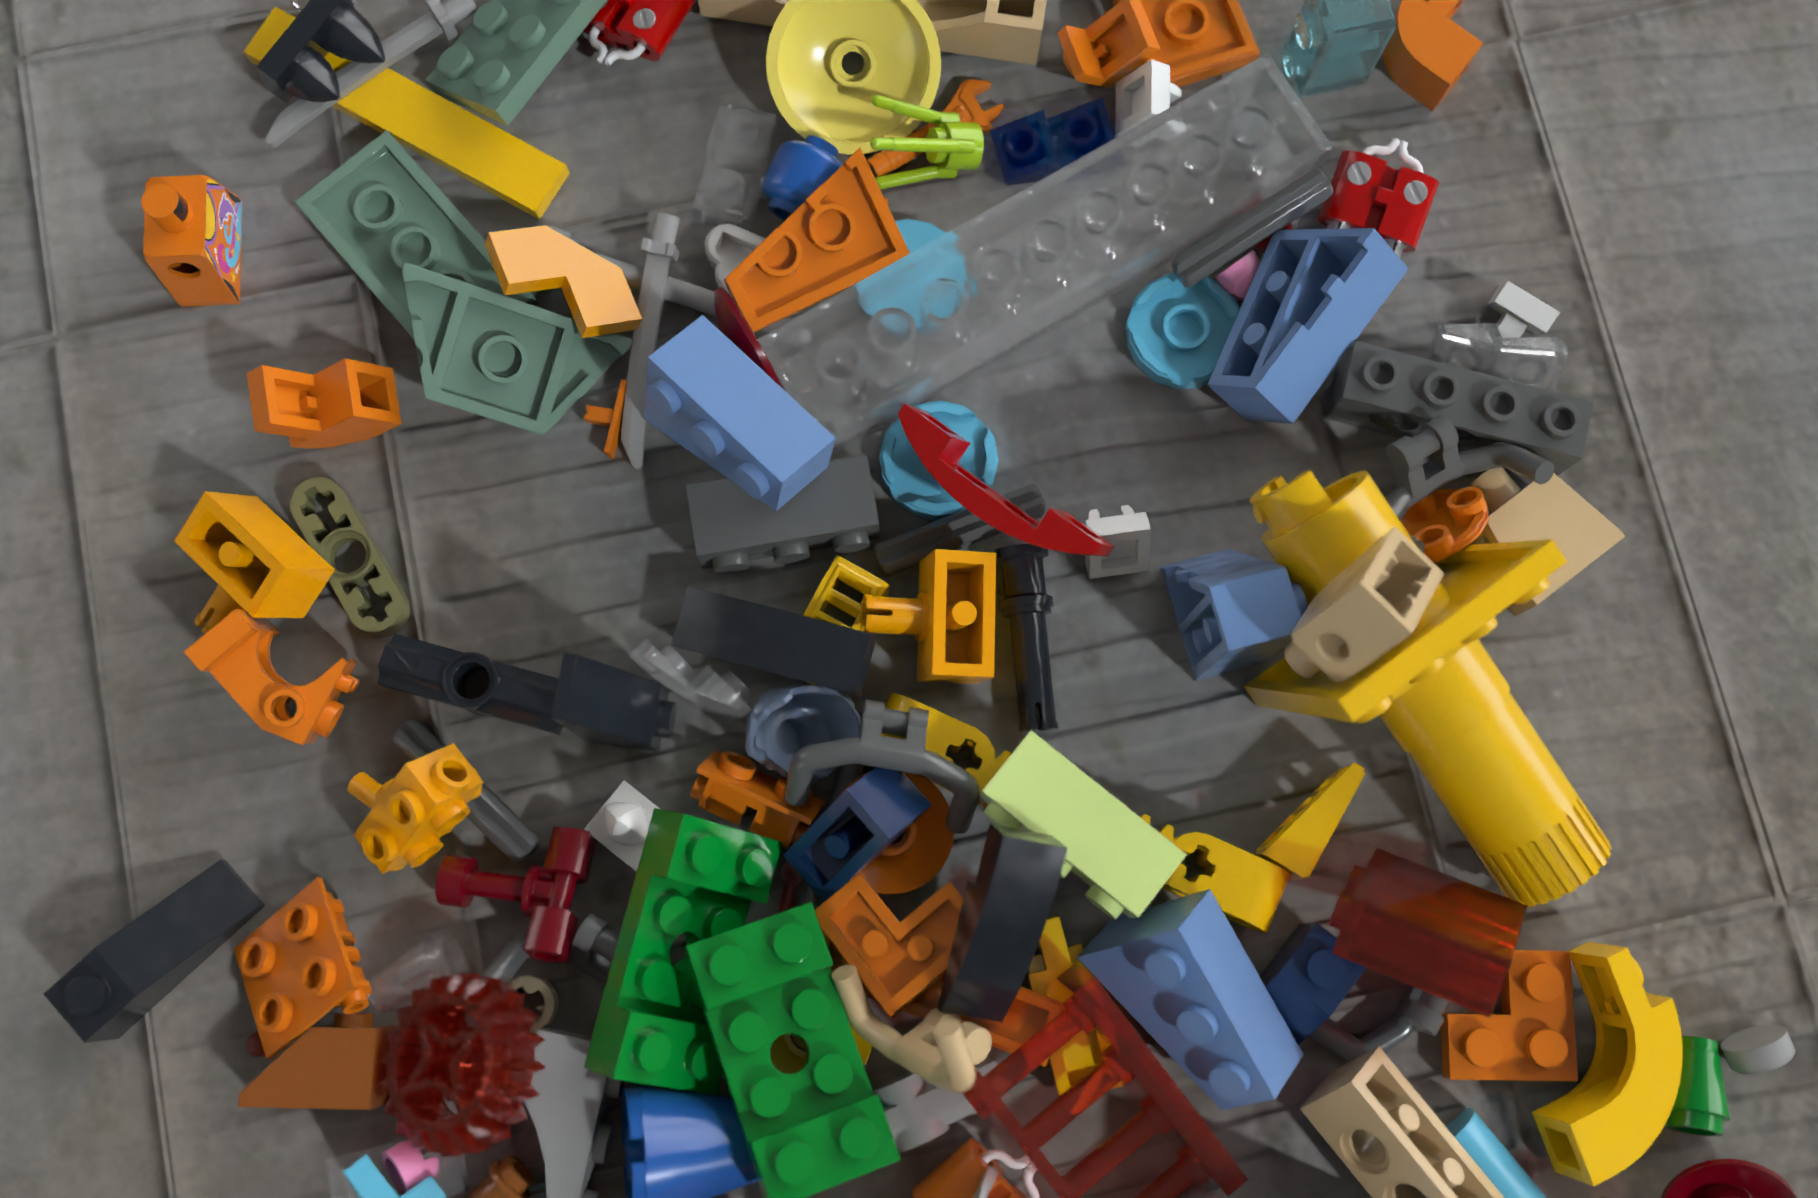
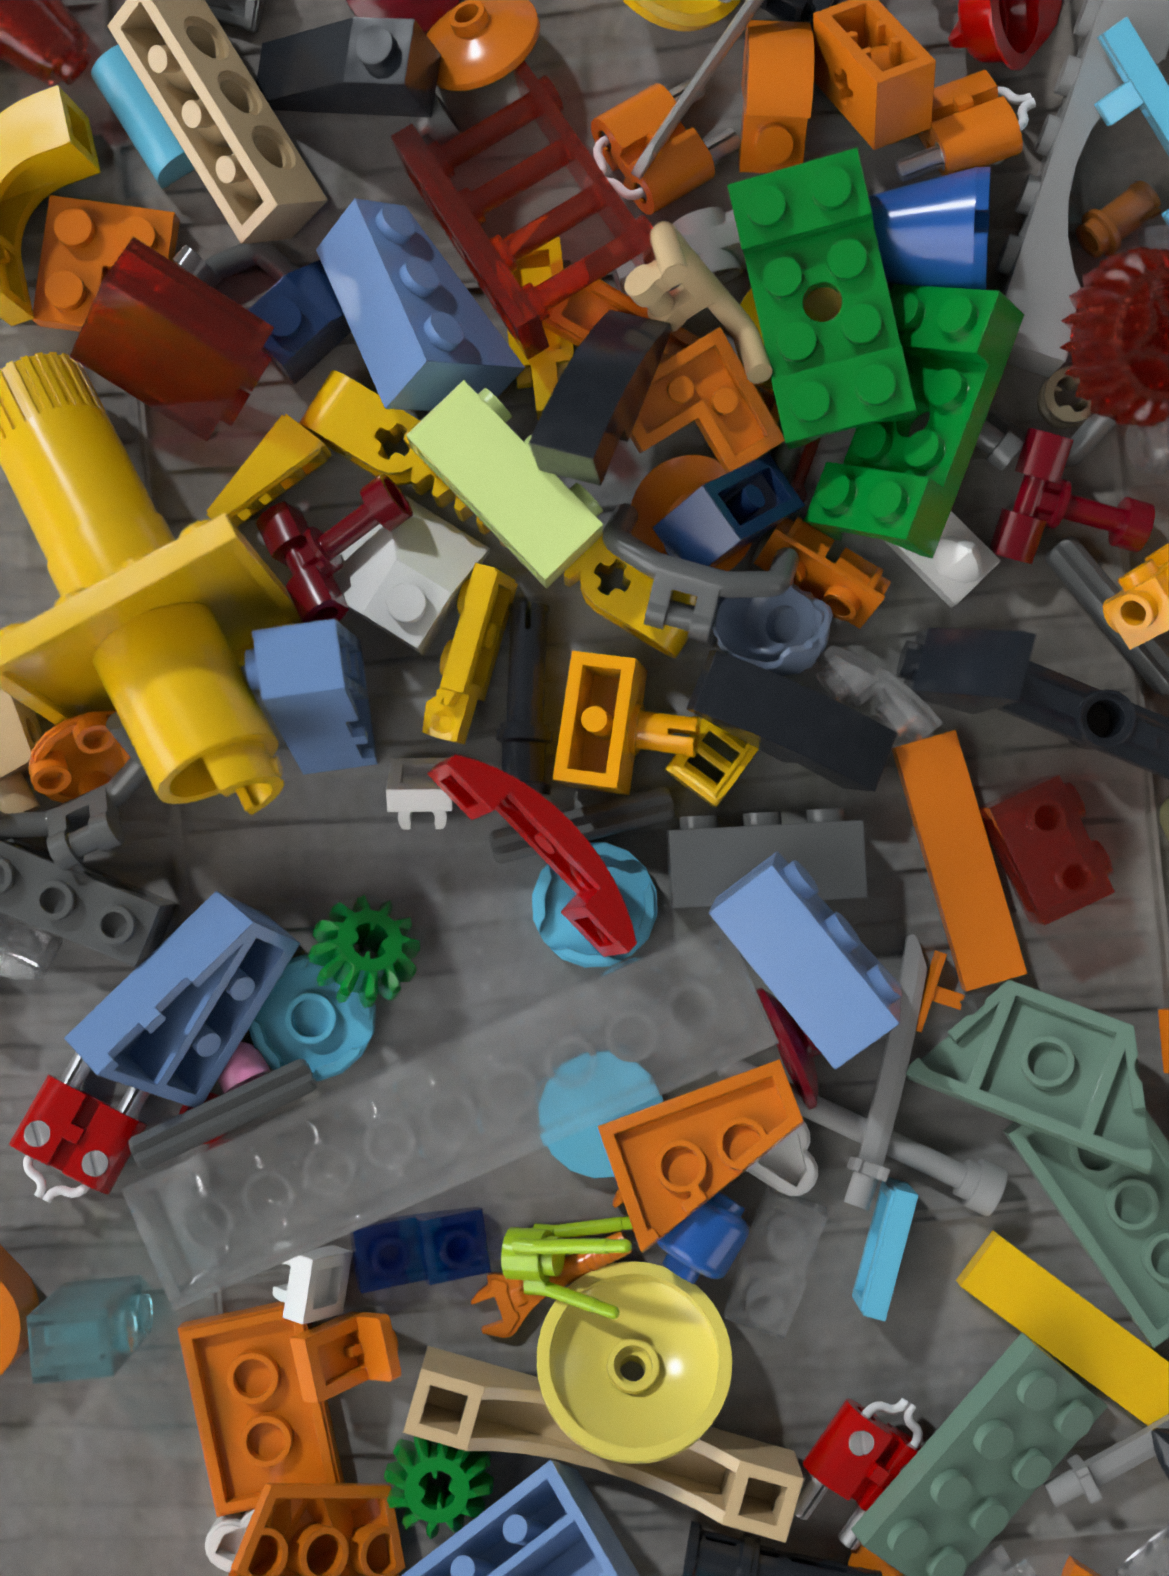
camera: 175 degrees left, 10 degrees up
light orange tile [484,225,642,338] -> none
tan torso [1284,526,1444,683] -> none
none -> dark red bar [255,473,413,623]
none -> green gear [308,894,420,1009]
none -> white slope [333,495,490,656]
none -> yellow hinge [422,563,518,745]
none -> medium azure tile [852,1177,919,1321]
none -> orange tile [891,730,1027,992]
none -> clear red brick [979,775,1115,925]

